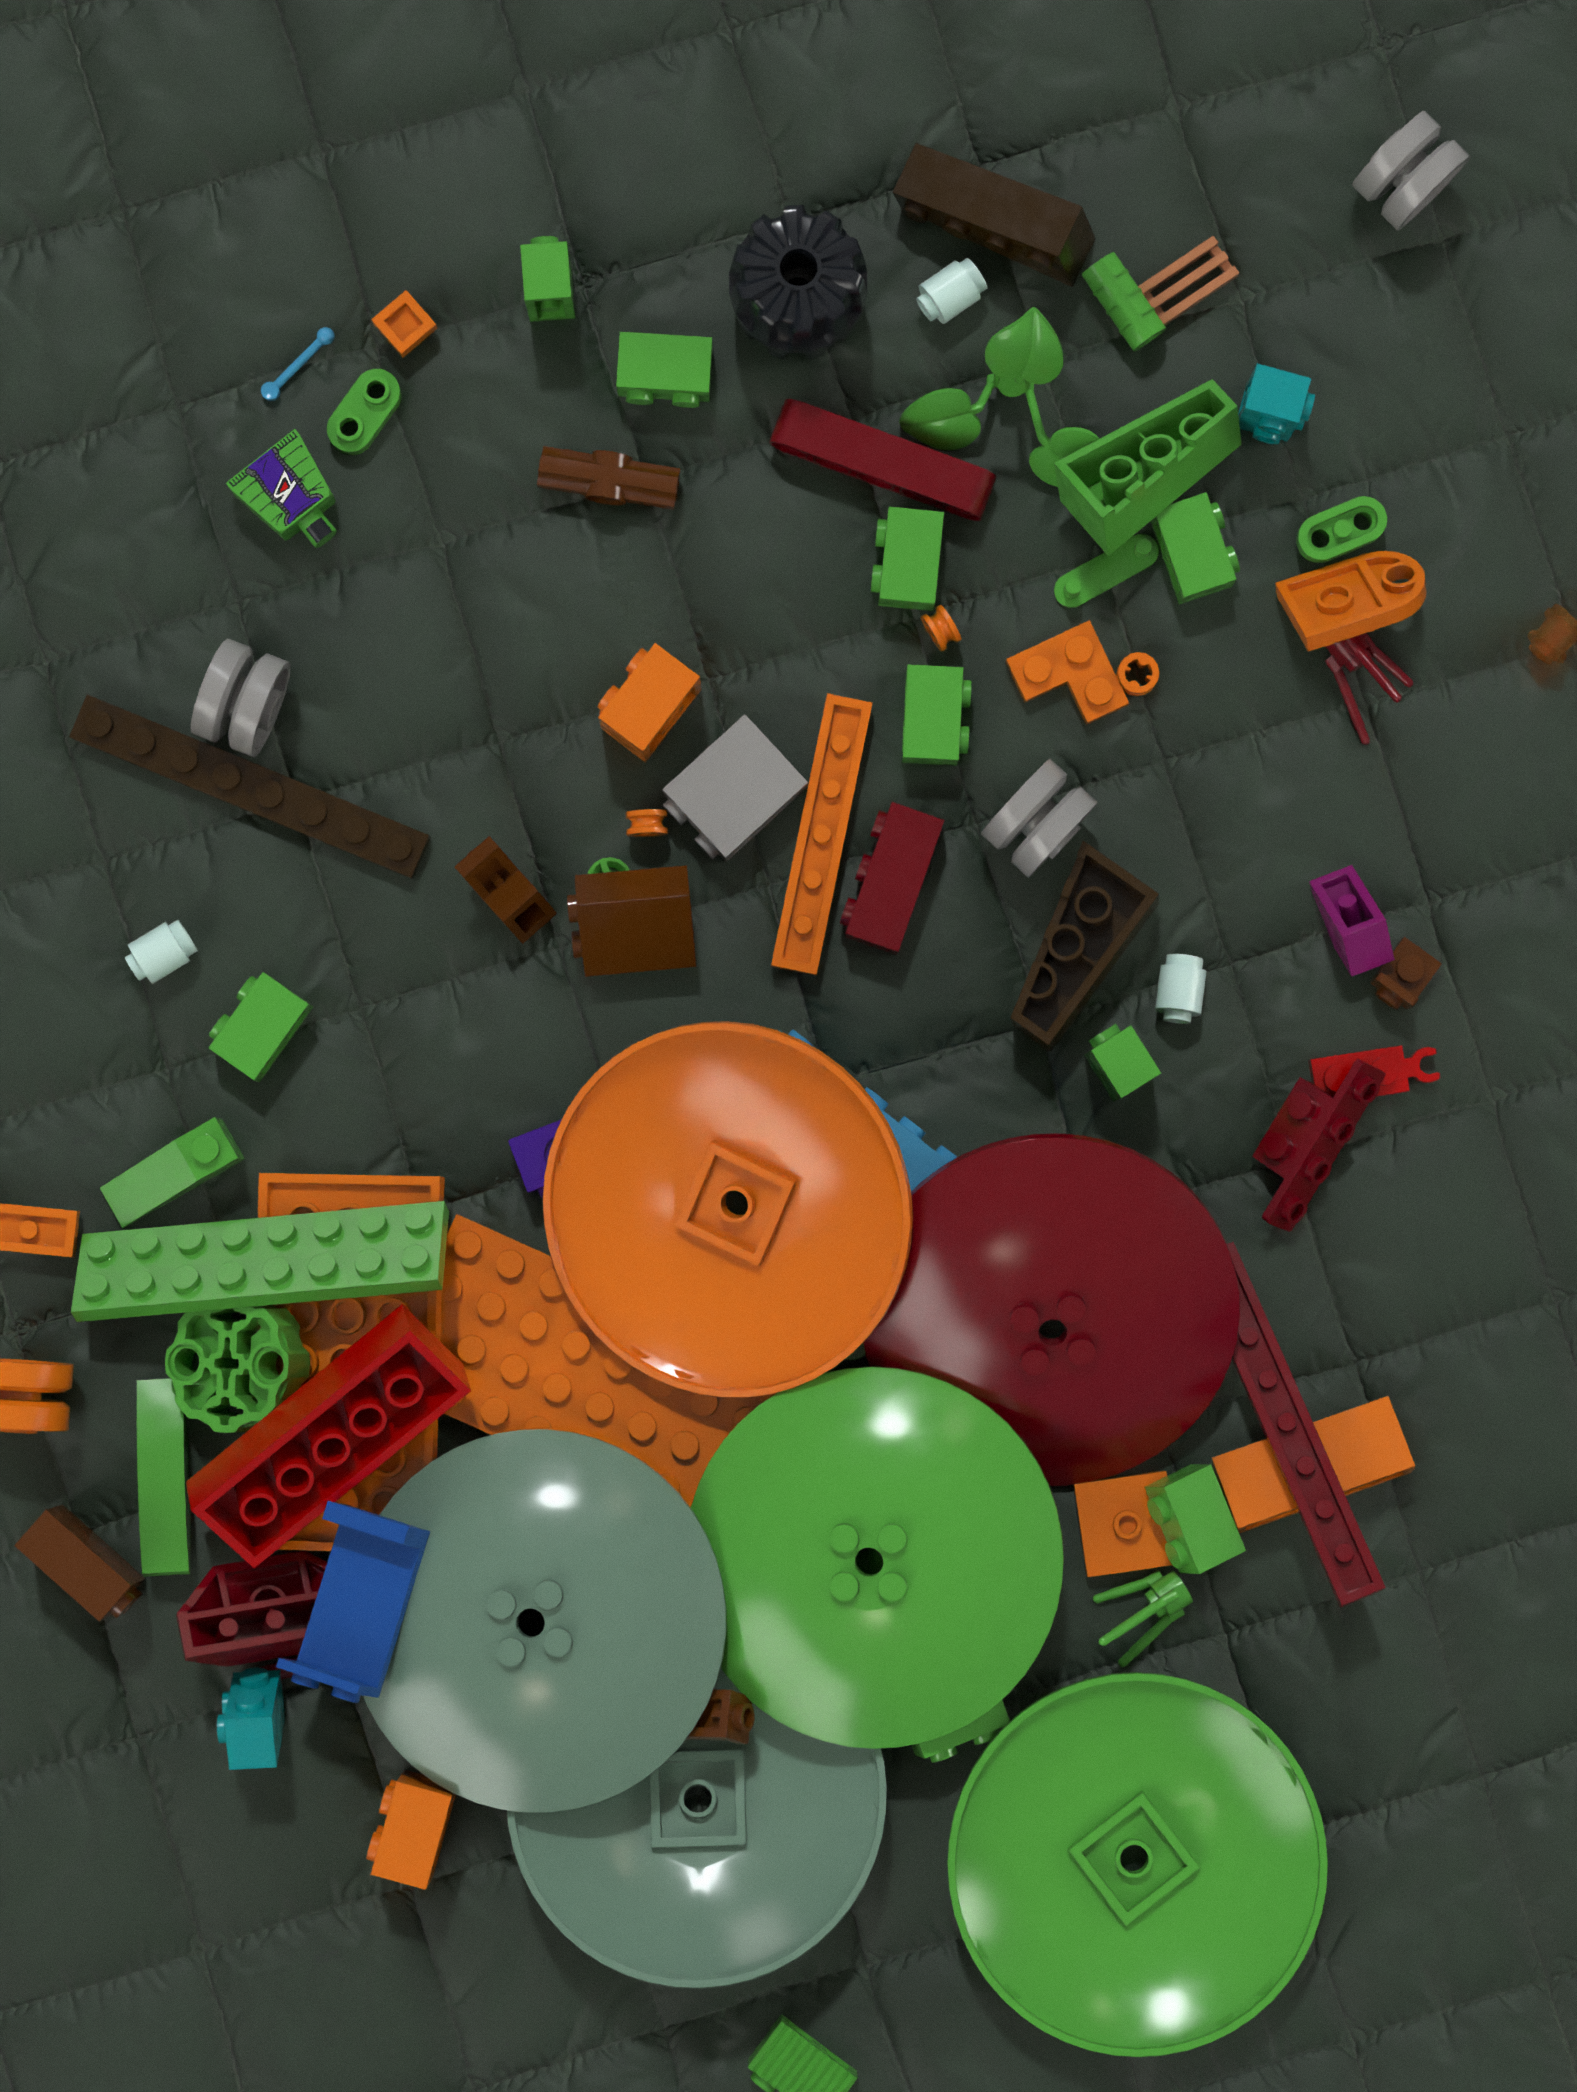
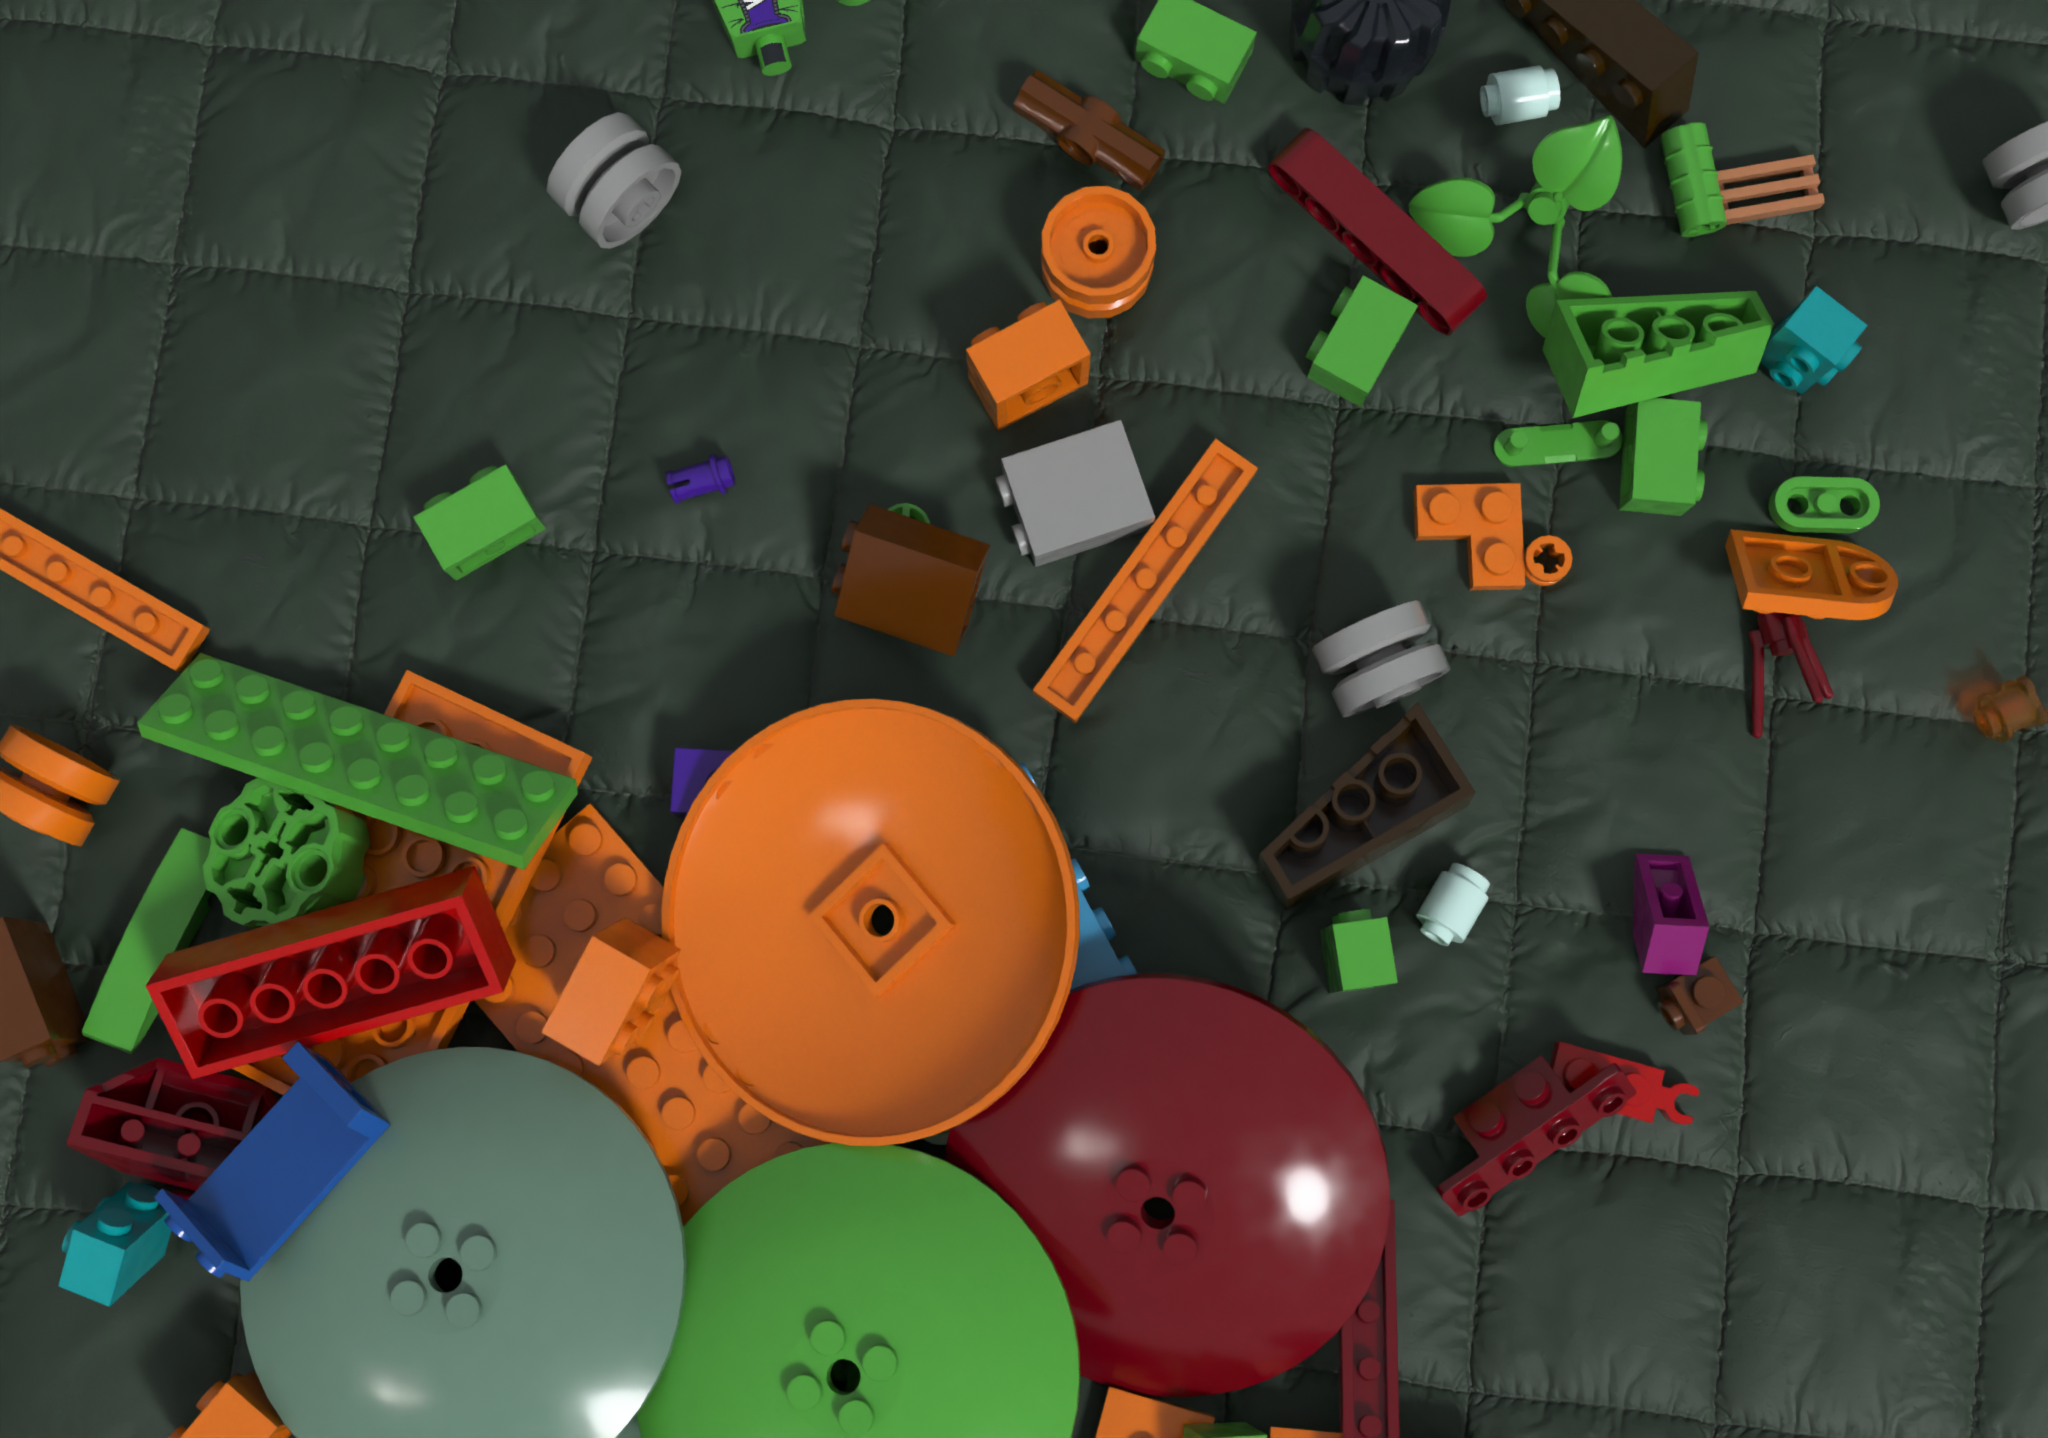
camera: 30 degrees right, 5 degrees down
dark brown plate [69,694,430,879] -> none
bright green slope [100,1117,245,1228] -> none
light aqua brick [125,920,198,984] -> none
reddish brown brick [454,836,557,944] -> none
orange bush [626,809,668,837] -> none
dark red brick [840,802,944,955] -> none
bright green brick [901,664,971,766] -> none
orange bush [921,605,962,652] -> none
none -> orange brick [541,917,681,1066]
none -> dark purple pin [666,453,736,504]
none -> orange wheel [1041,186,1156,319]

